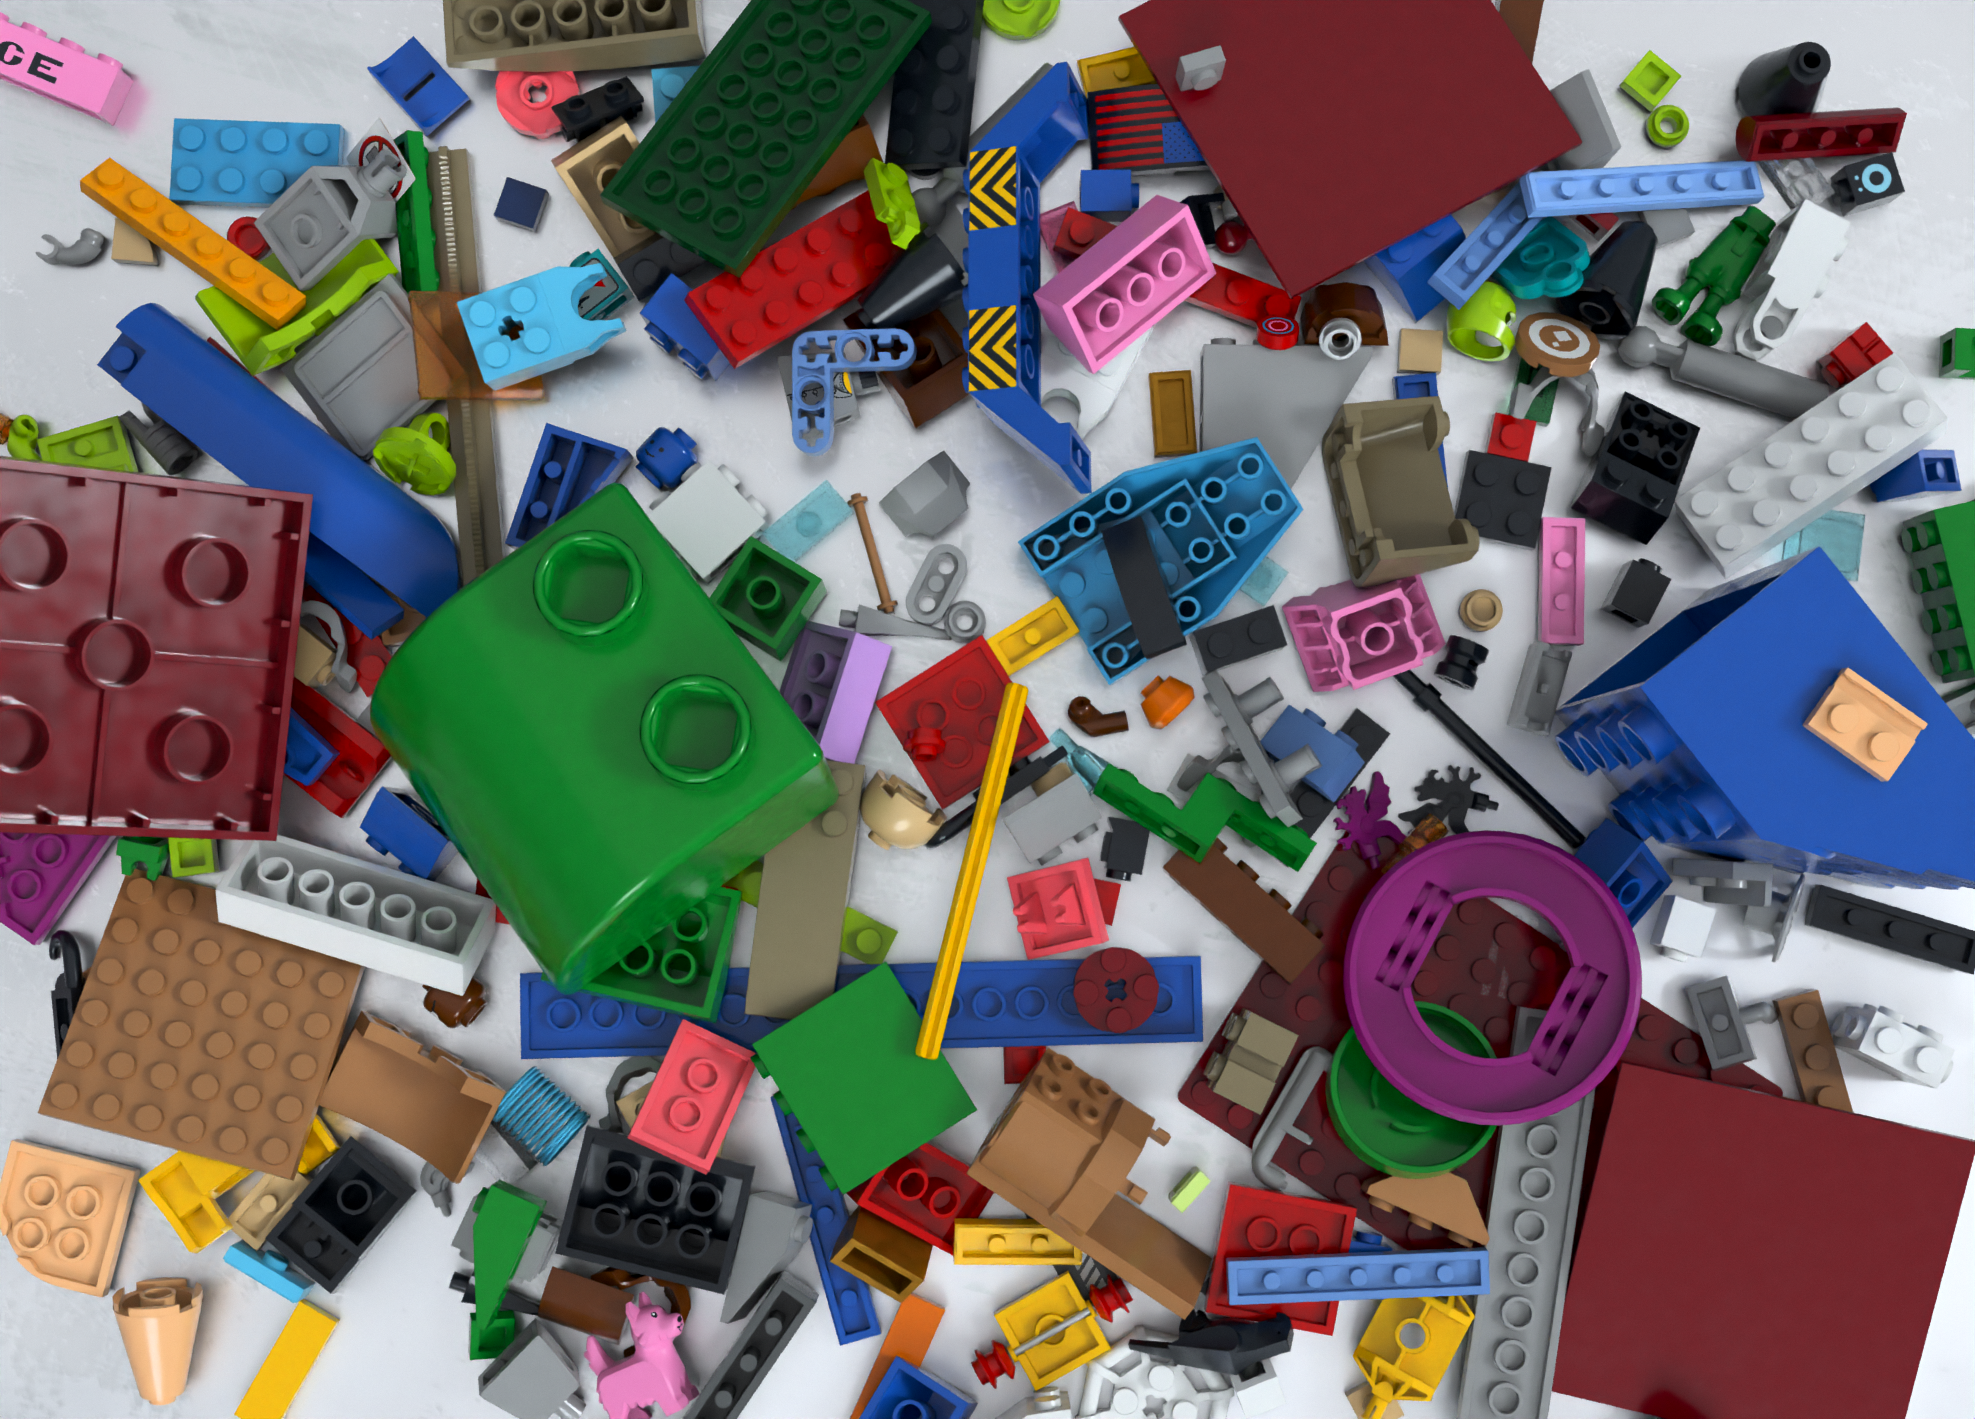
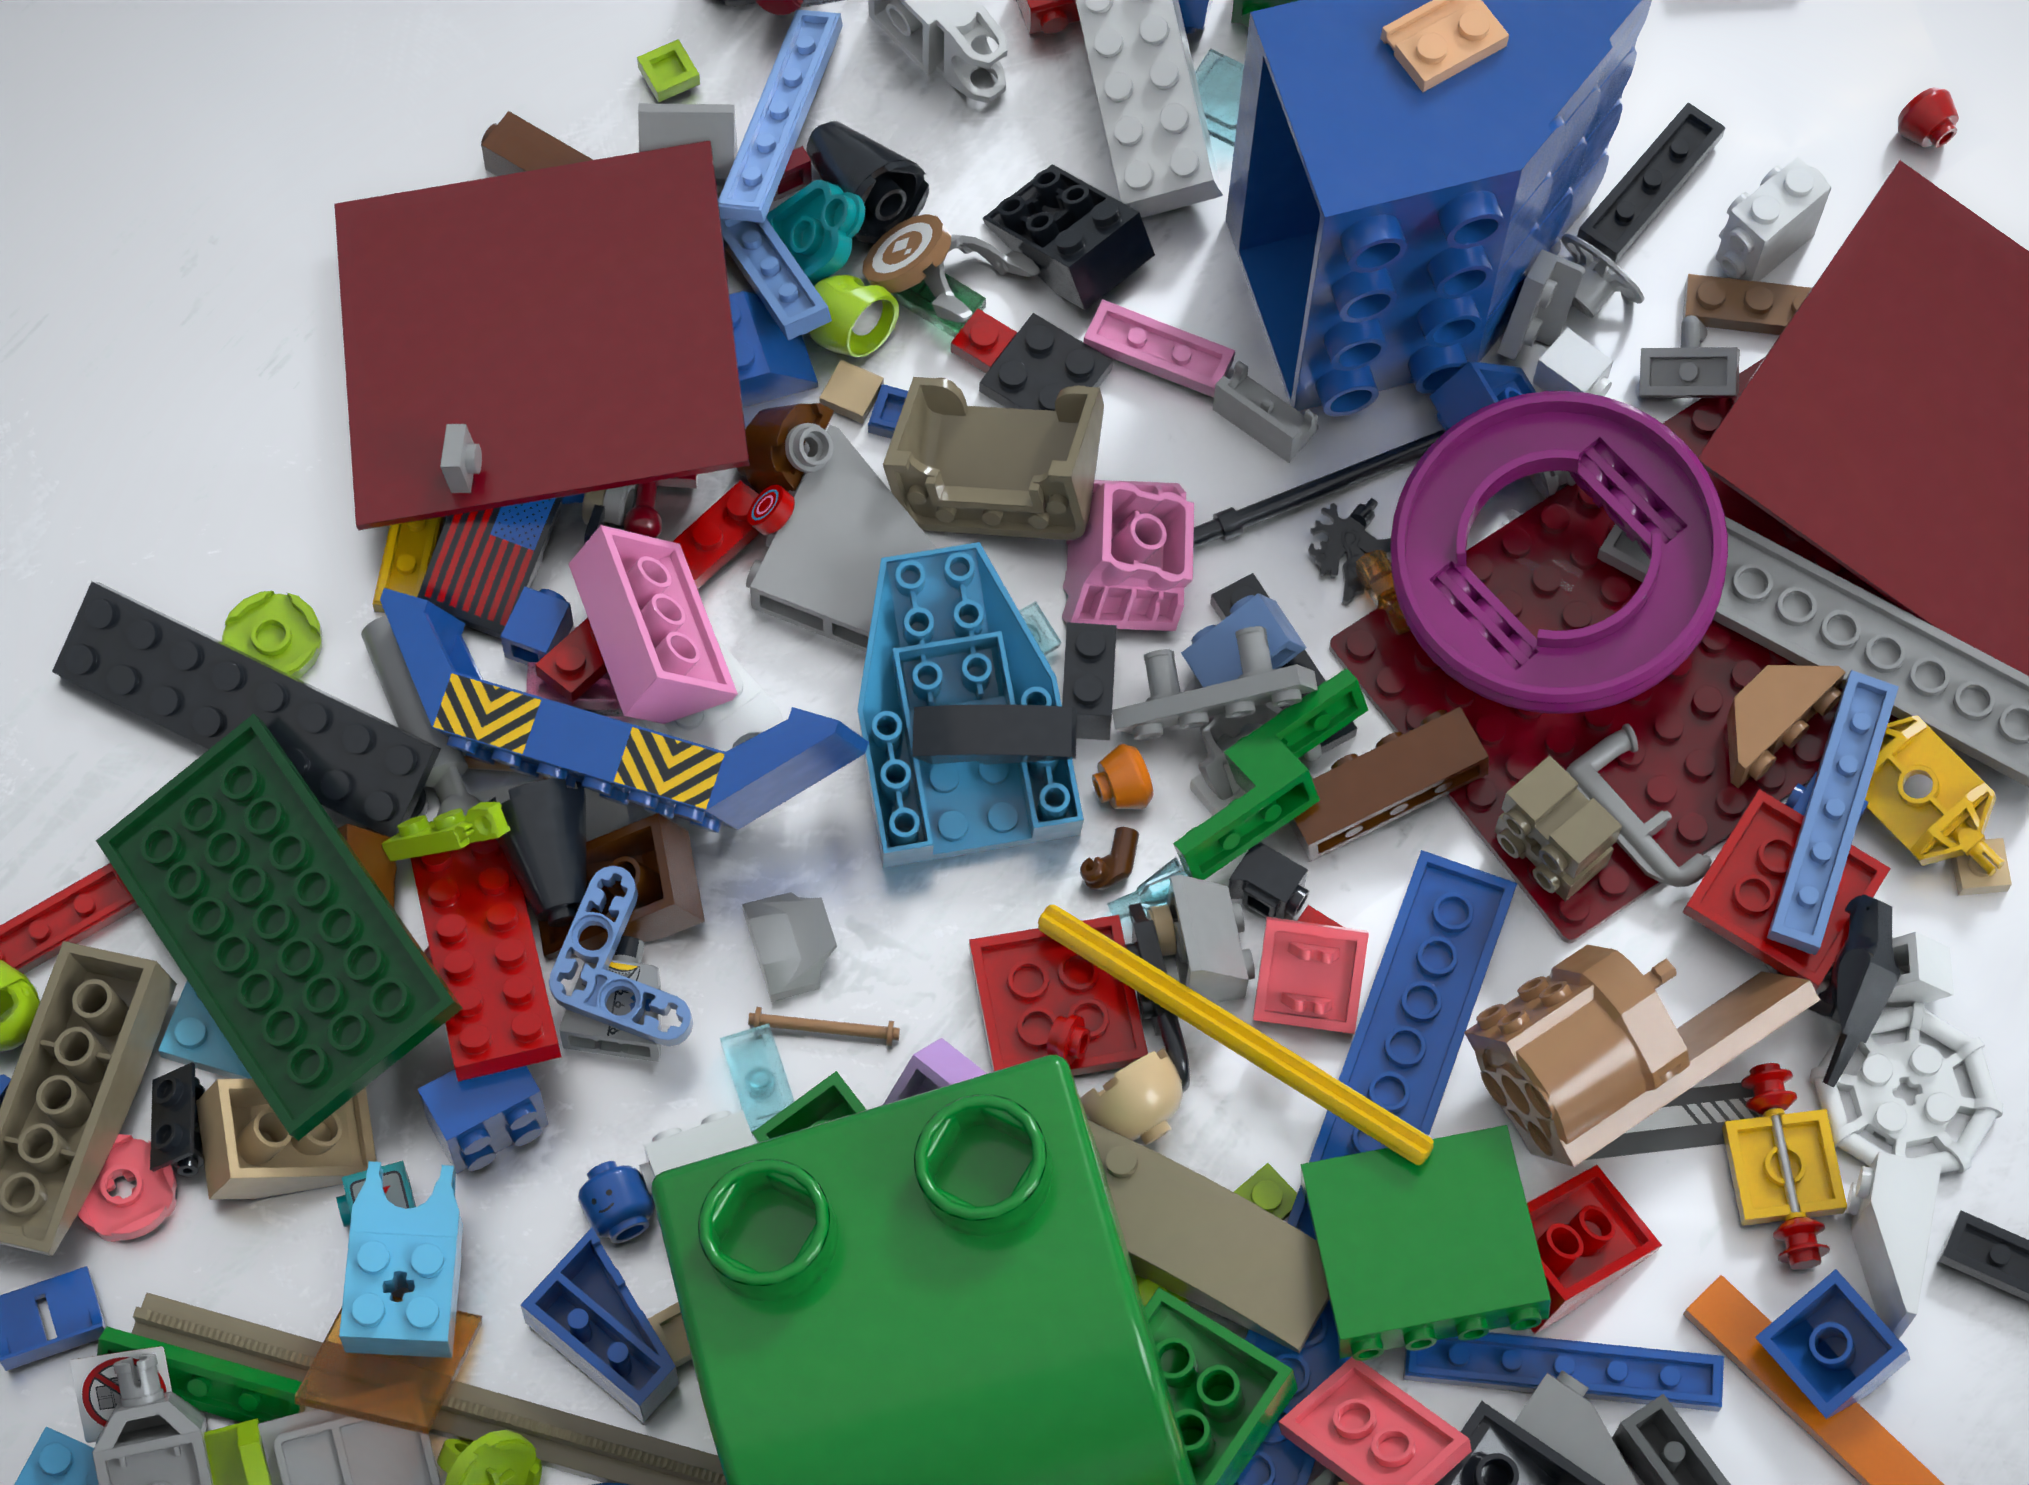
camera: 70 degrees left, 20 degrees down
dark blue tile [494,177,549,232] -> none
black brick [613,233,707,301] -> none
pearl gold brick [830,1205,933,1303] -> none
light grey piece [838,604,952,640] -> none
light grey plate [906,544,967,625] -> none
light grey plate [944,601,986,643] -> none
yellow tile [953,1218,1082,1265] -> none
yellow plate [986,596,1080,677] -> none
red tile [1003,1046,1046,1084] -> none
dark red plate [1073,947,1159,1033] -> none
pearl gold tile [1148,370,1197,458] -> none
yellowish green tile [1168,1166,1211,1213] -> none
green piece [1325,1001,1497,1179] -> none
magenta piece [1333,771,1423,869] -> none
black wheel [1434,635,1489,690] -> none
tan plate [1460,589,1503,632] -> none
black brick [1601,558,1671,628] -> none
light grey piece [1618,326,1829,419] -> none
light grey tile [1637,208,1695,248] -> none
lime plate [1646,105,1689,147] -> none
green piece [1652,206,1776,346] -> none

